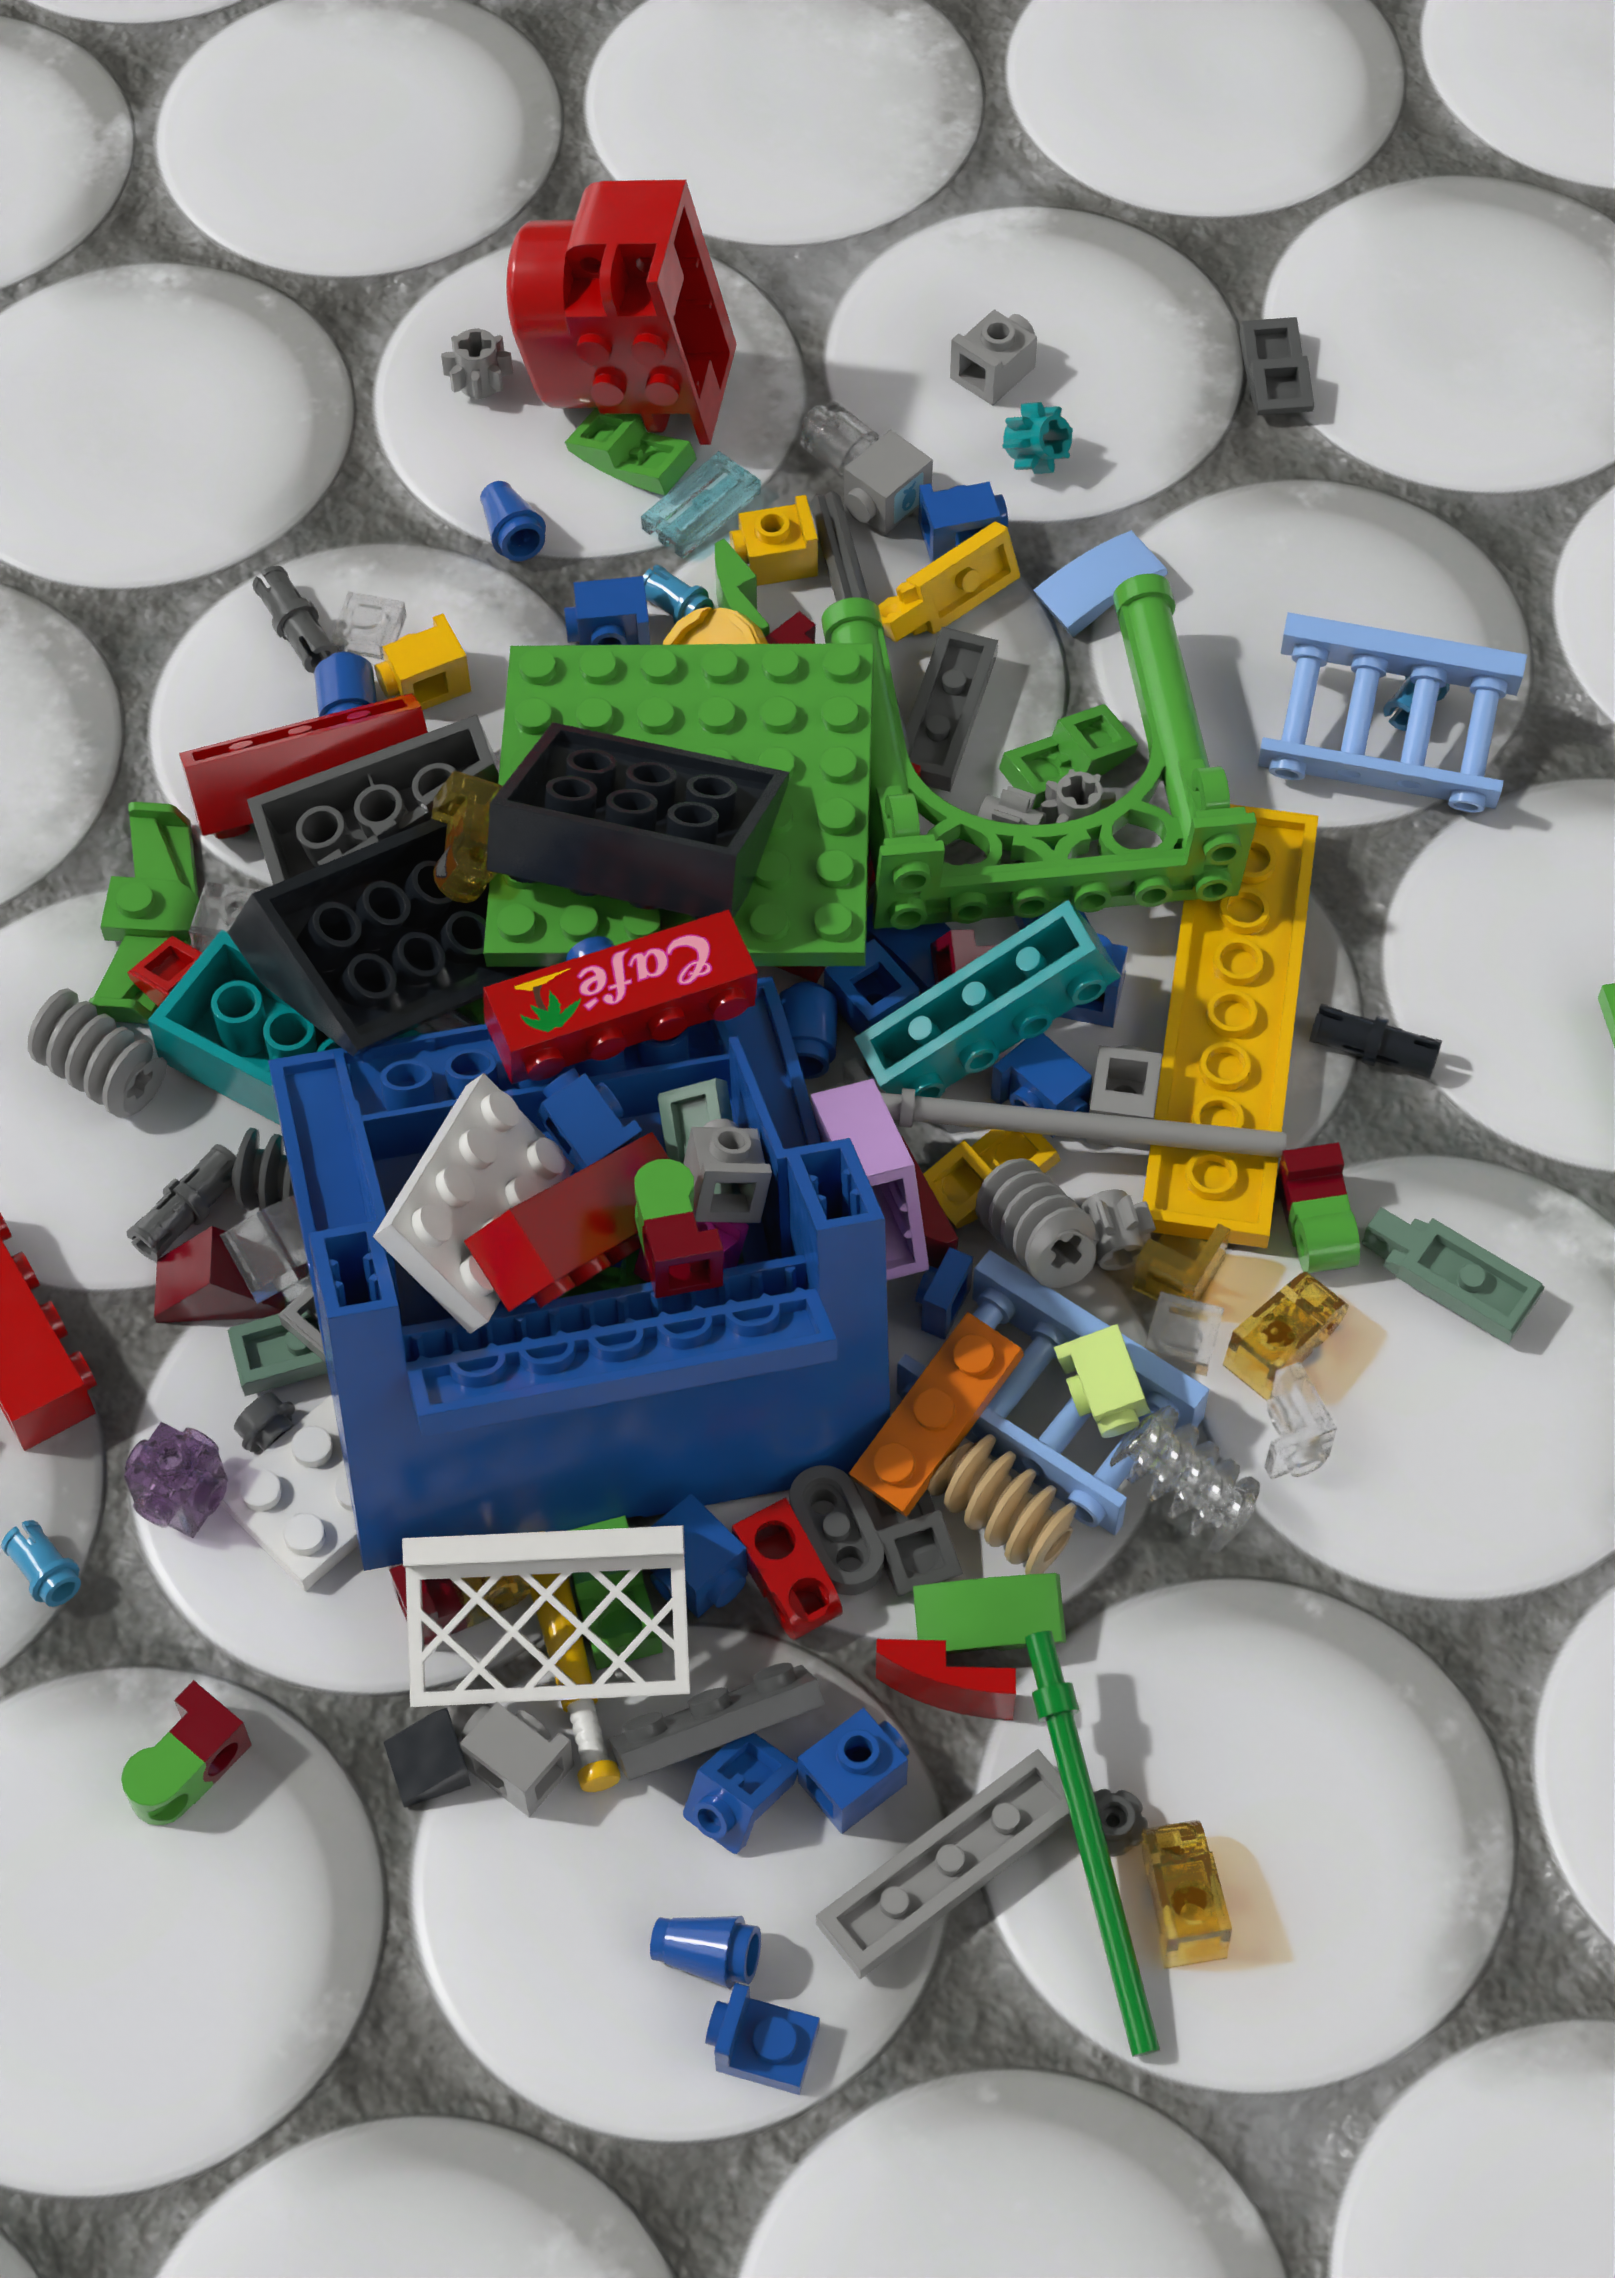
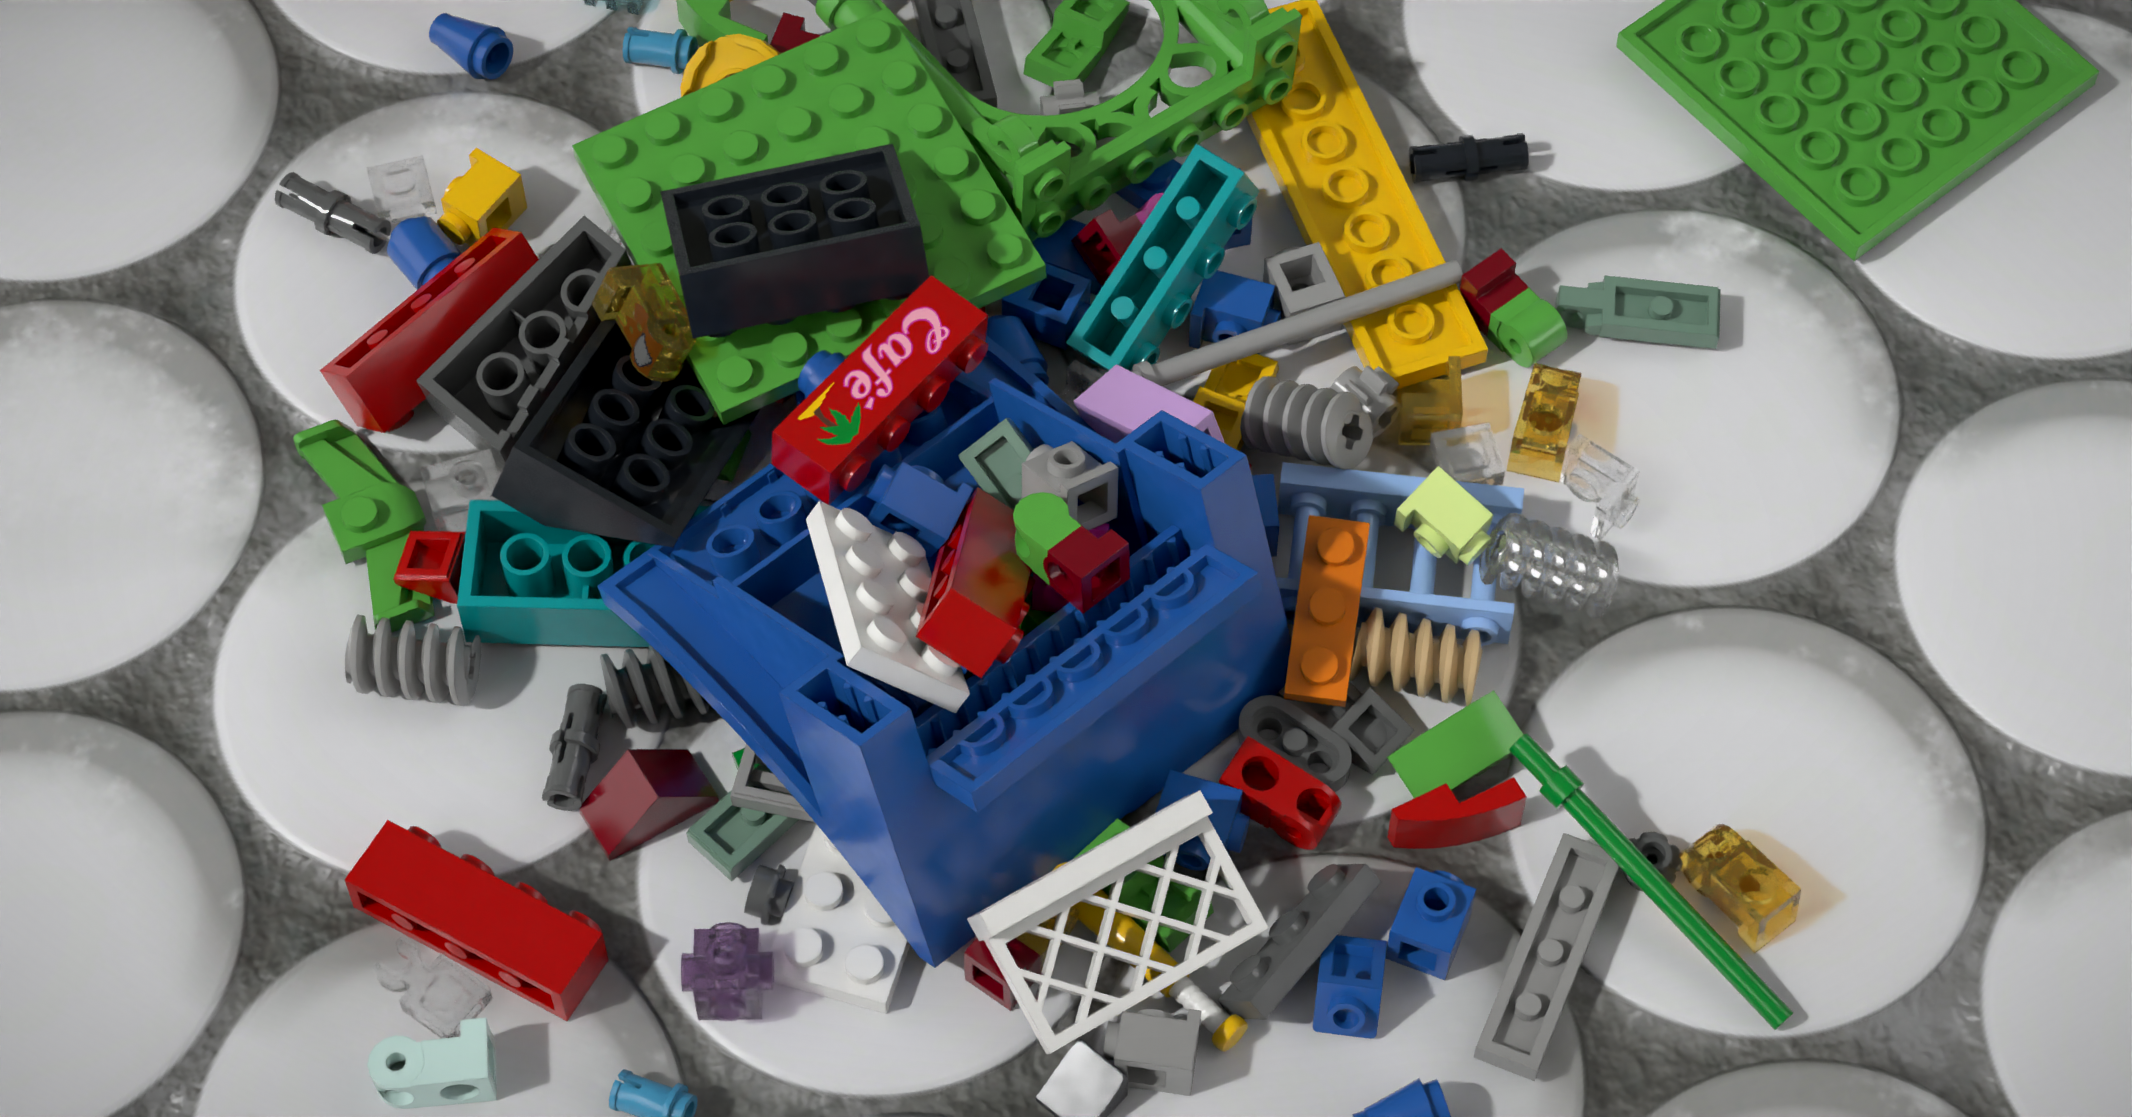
camera: 30 degrees left, 0 degrees up
clear brick [220,1195,311,1304] -> none
blue brick [564,576,651,645] -> none
light grey gear [1041,769,1116,824] -> none

